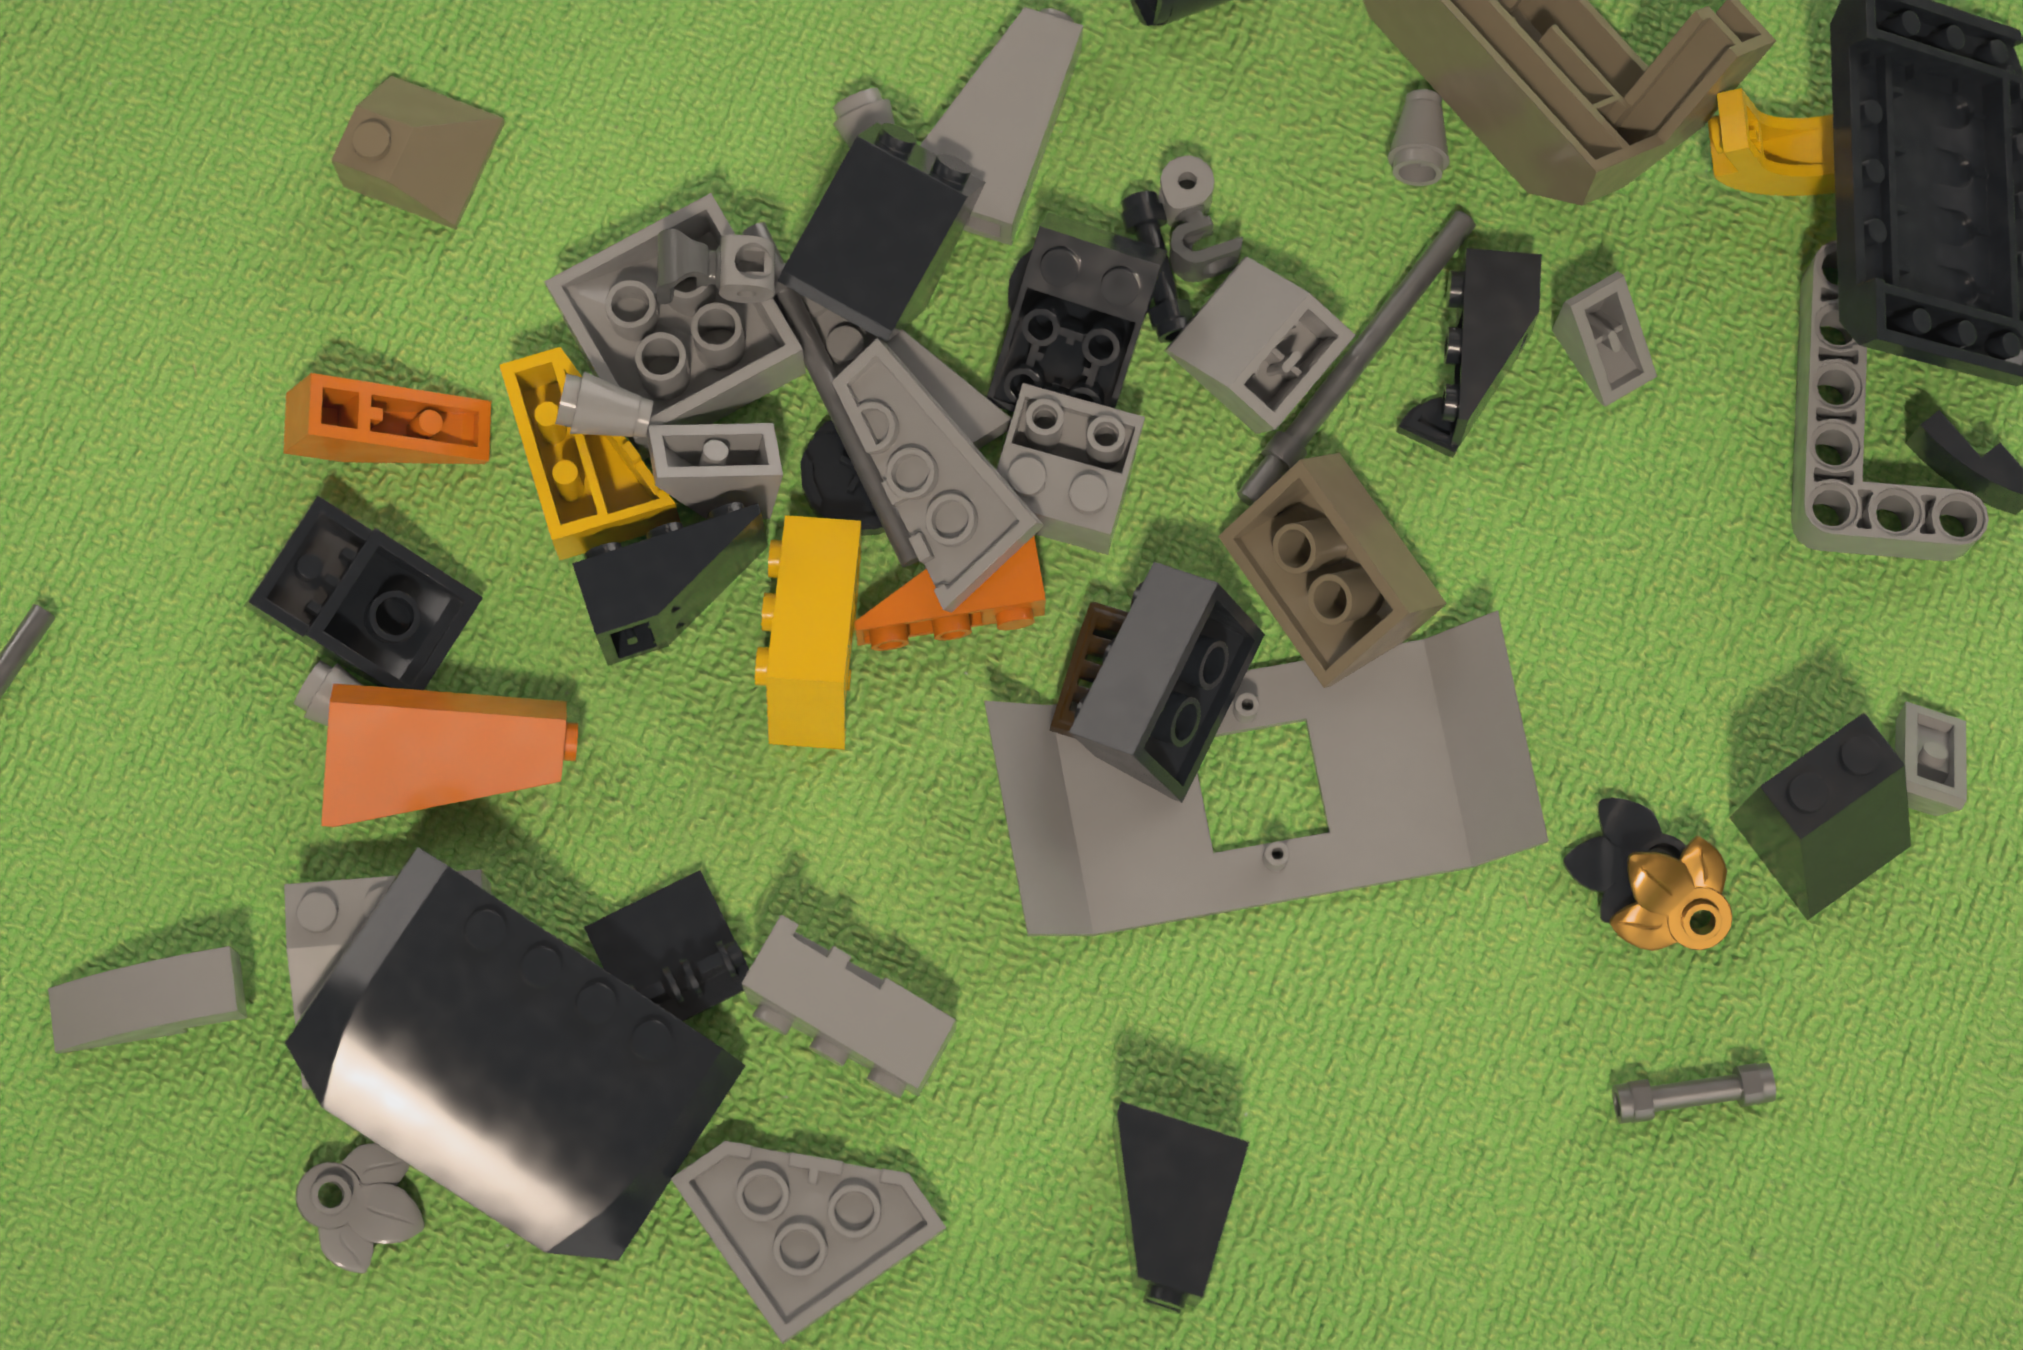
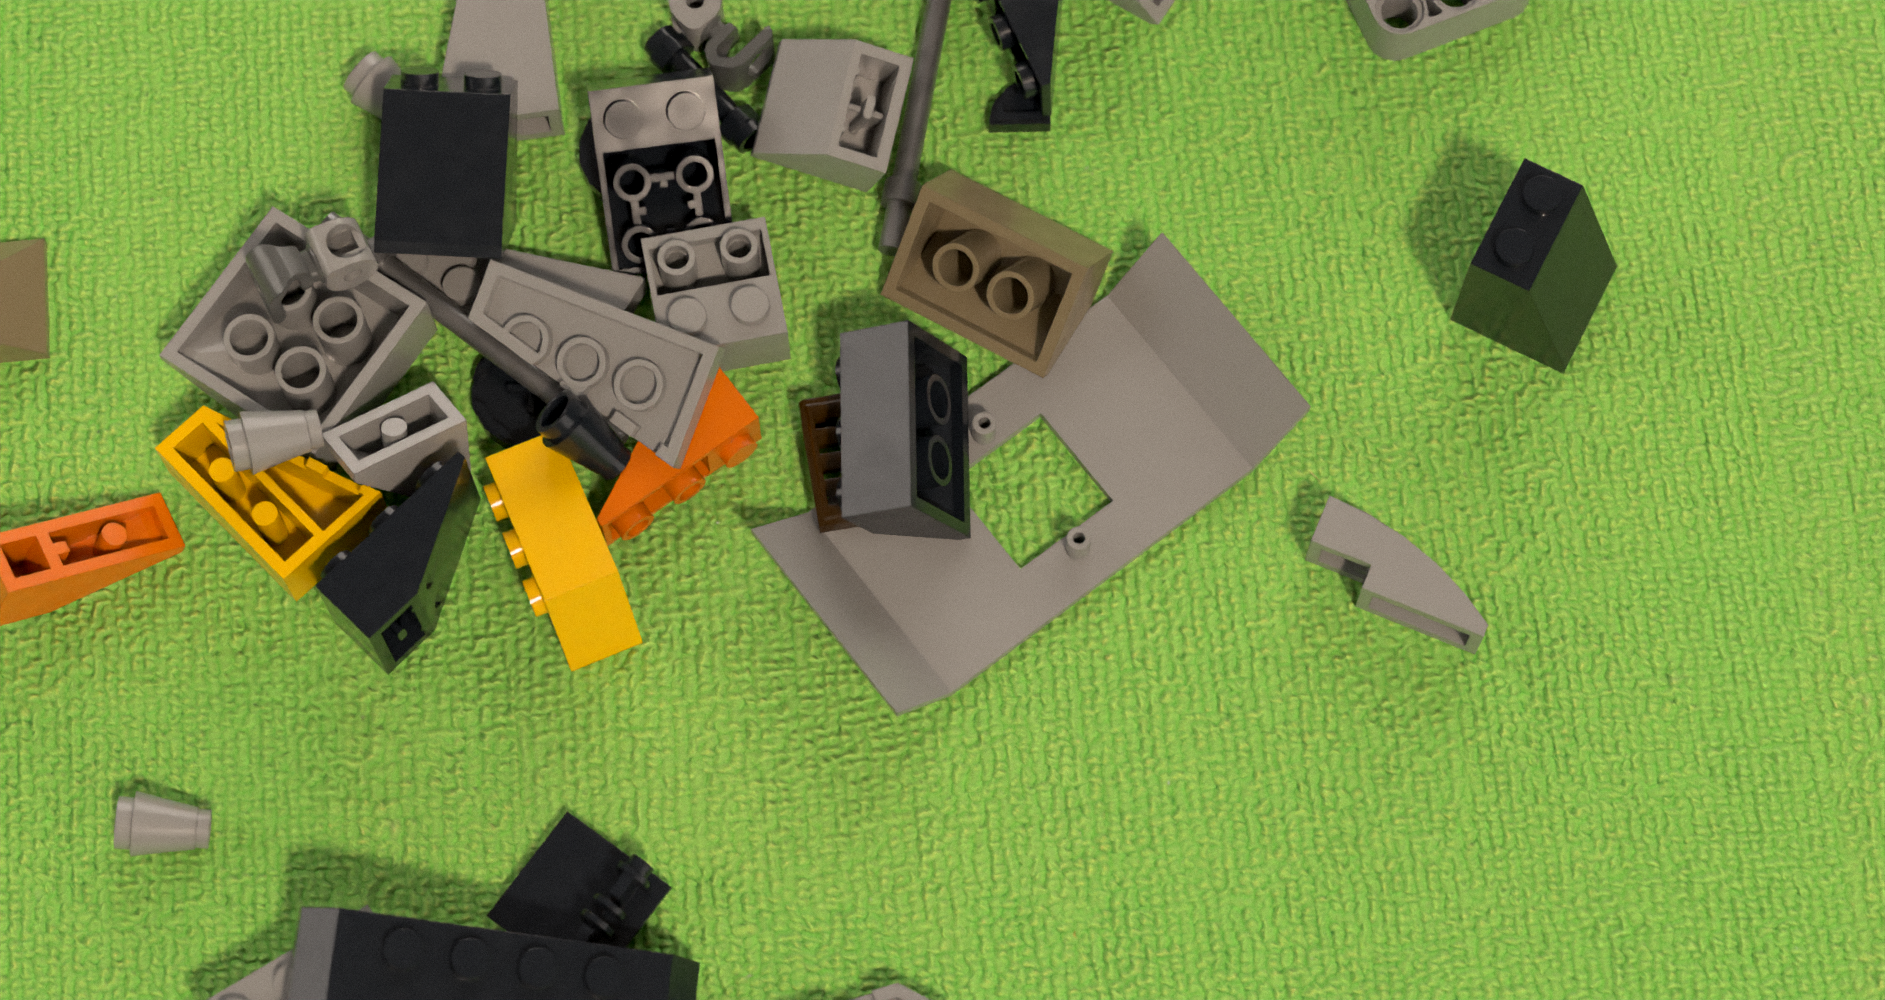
camera: 25 degrees left, 5 degrees down
black slope [244,496,483,690] -> none
orange slope [321,683,578,827] -> none
light grey wedge [741,914,956,1098] -> none
black slope [1112,1102,1250,1314] -> none
black plate [1563,798,1686,924] -> none
pearl gold plate [1609,836,1732,951] -> none
flat silver bar [1612,1063,1776,1124] -> none
light grey slope [1895,701,1967,816] -> none
none -> black cone [536,391,631,480]
none -> light grey slope [1305,496,1488,654]

